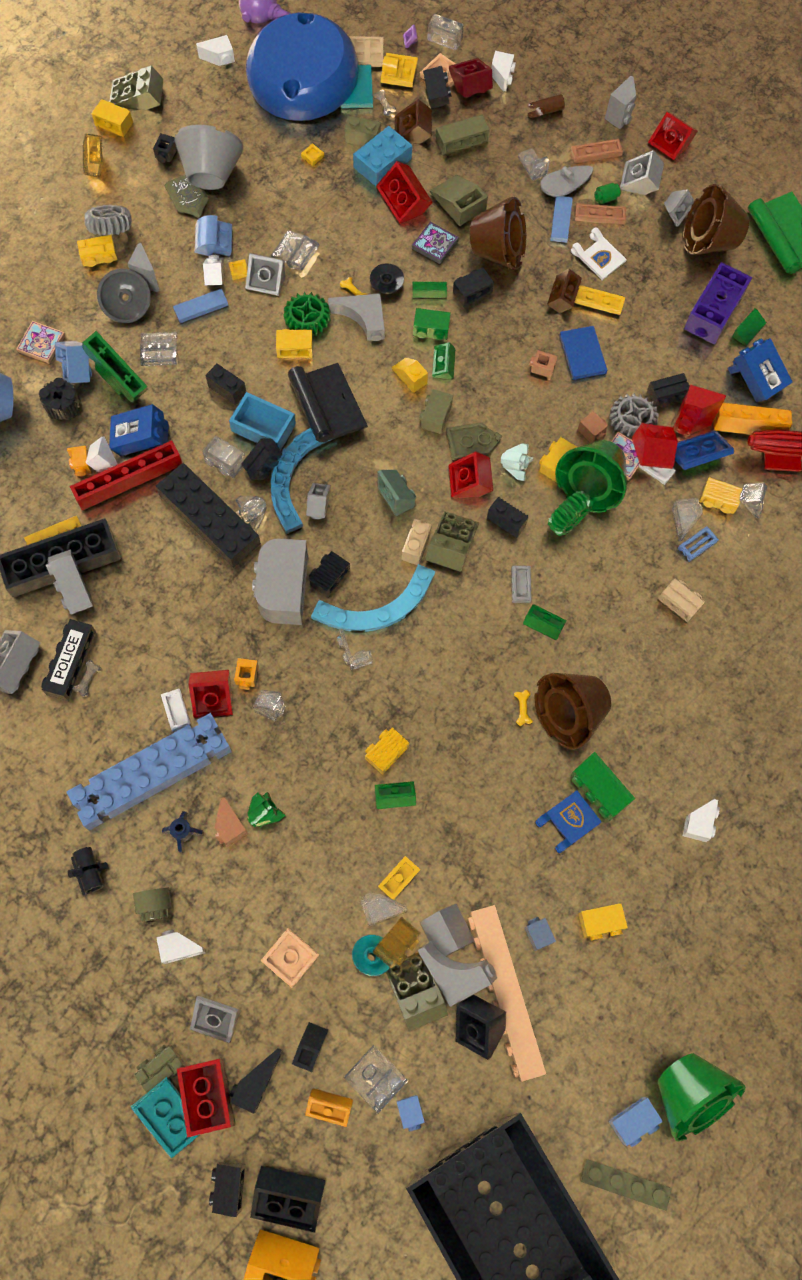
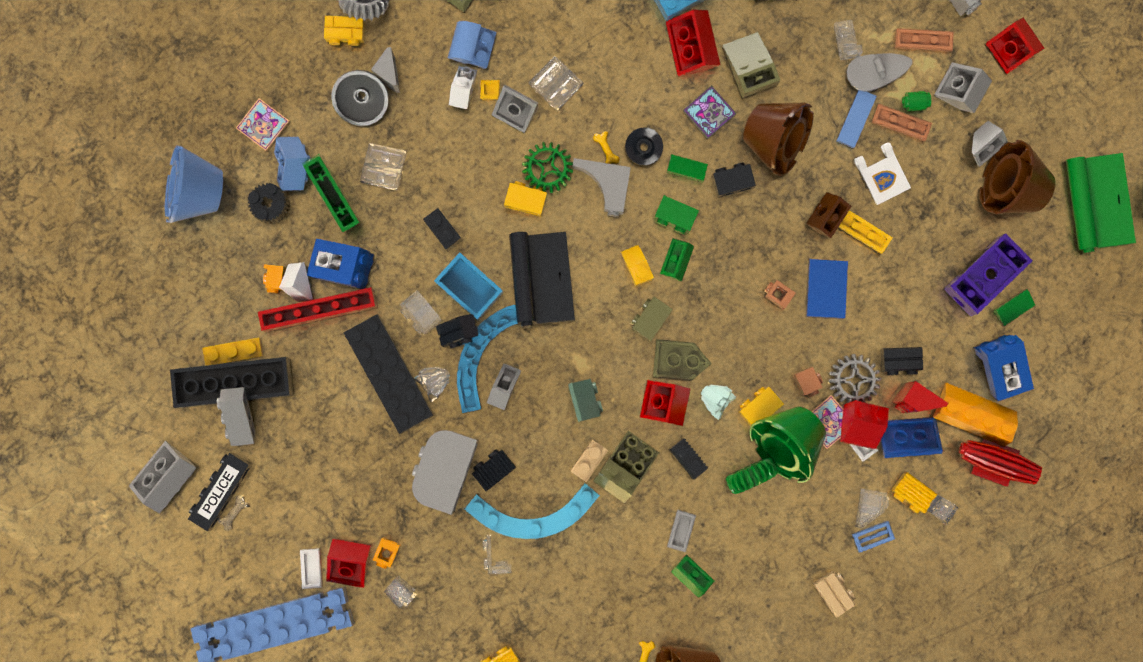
camera: 15 degrees right, 15 degrees up
medium blue tile [173,289,229,323] -> none

